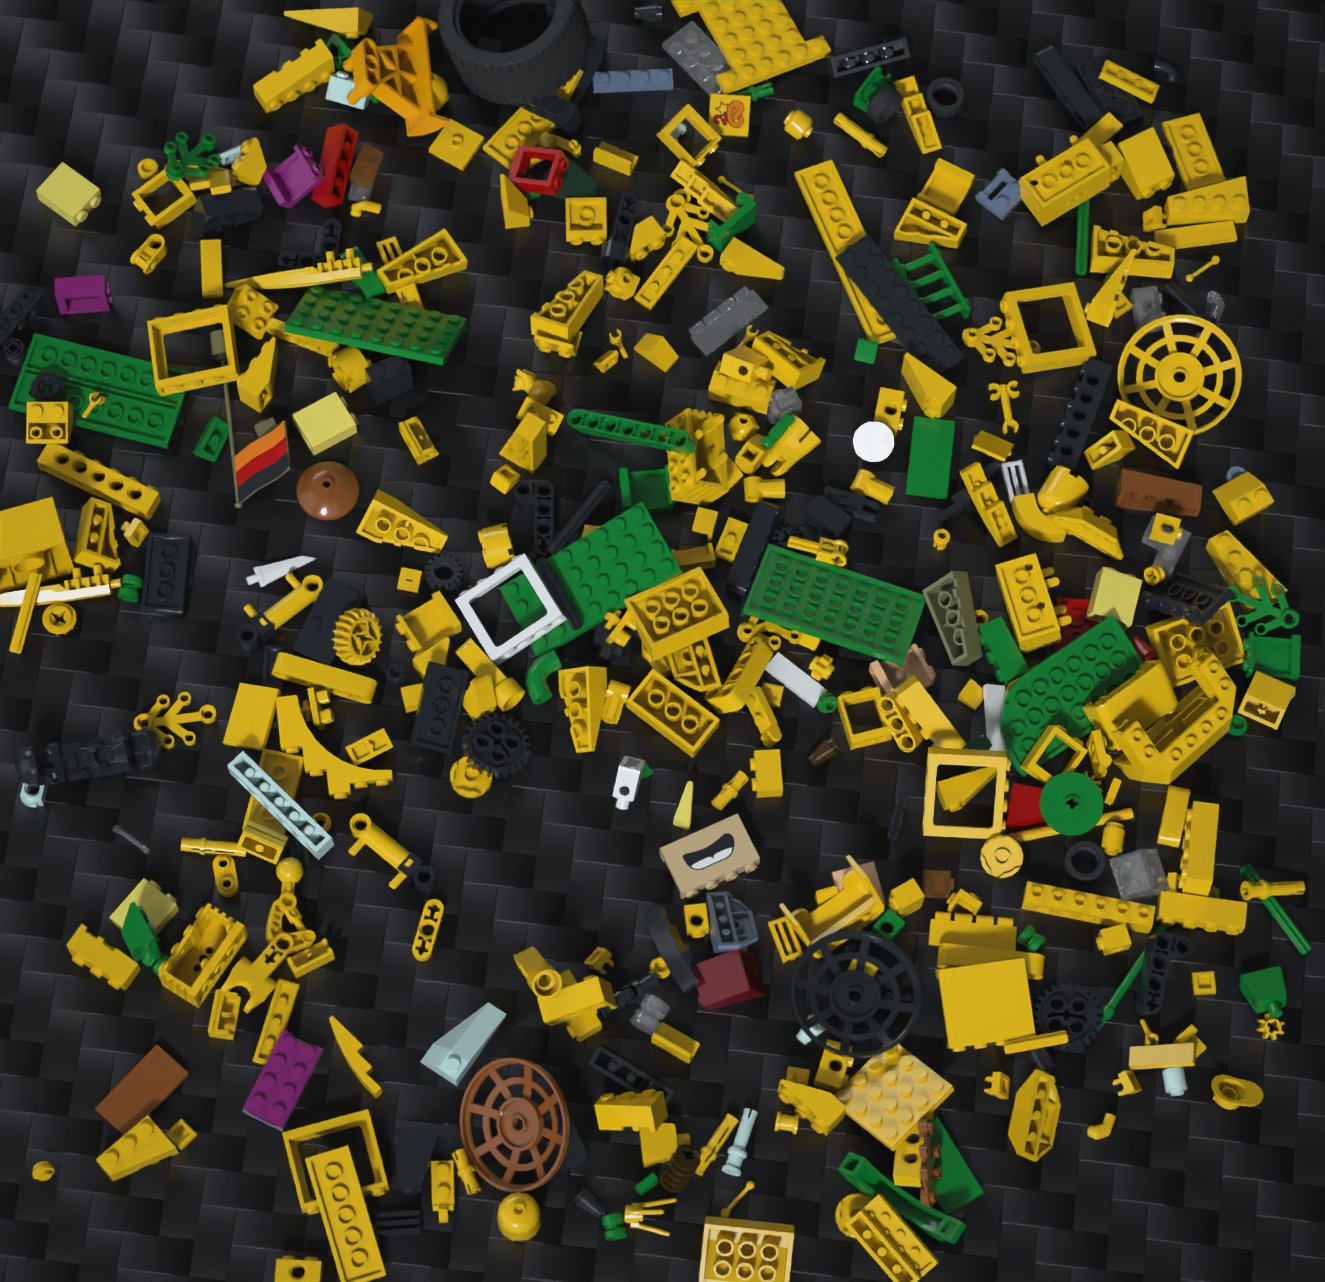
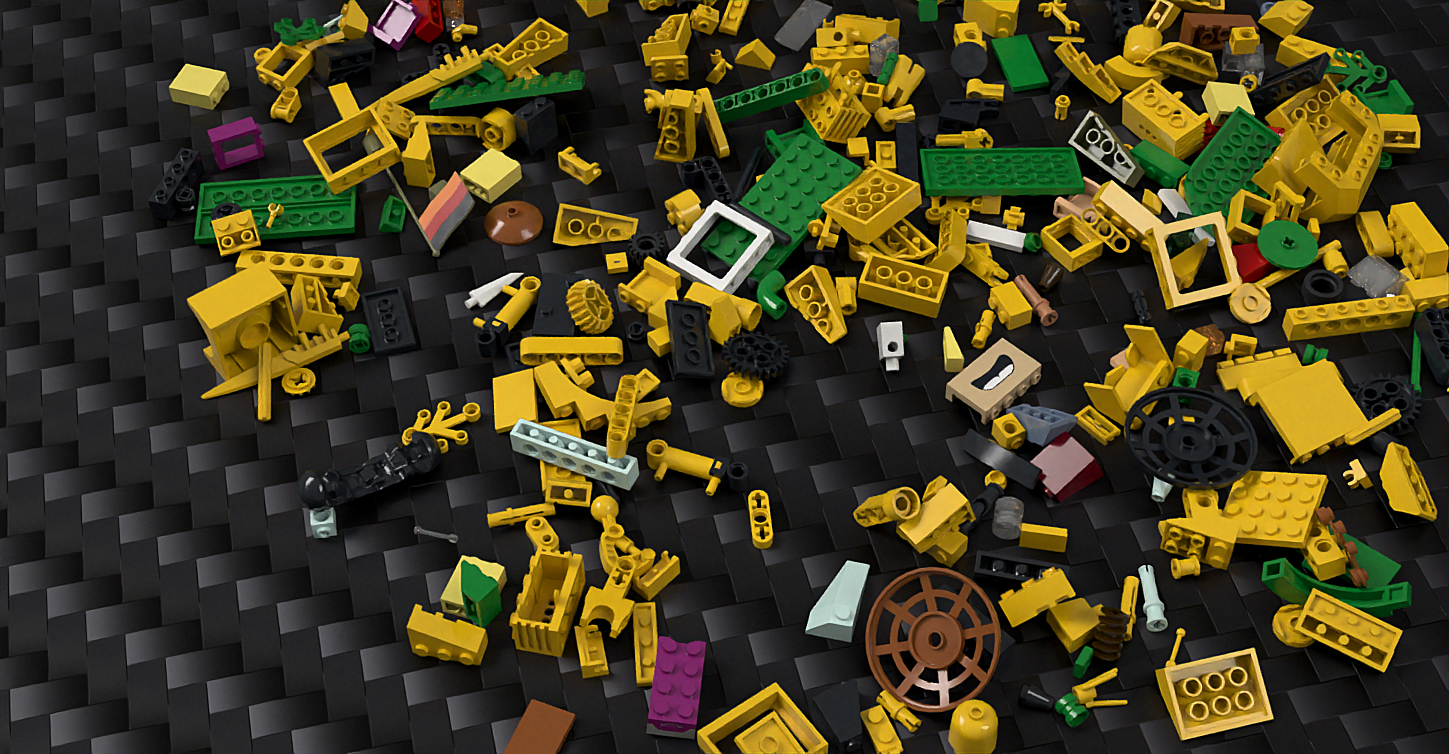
camera: 15 degrees left, 20 degrees down
green wheel [142,948,170,975] -> none
yellow slope [329,1016,382,1099] -> none
yellow slope [490,464,521,494] -> none
white tile [1001,460,1030,503] -> none
yellow brick [1096,923,1132,956] -> none
none -> yellow beam [606,375,639,459]
none -> yellow beam [696,88,730,159]
none -> nougat pin [1014,275,1058,326]

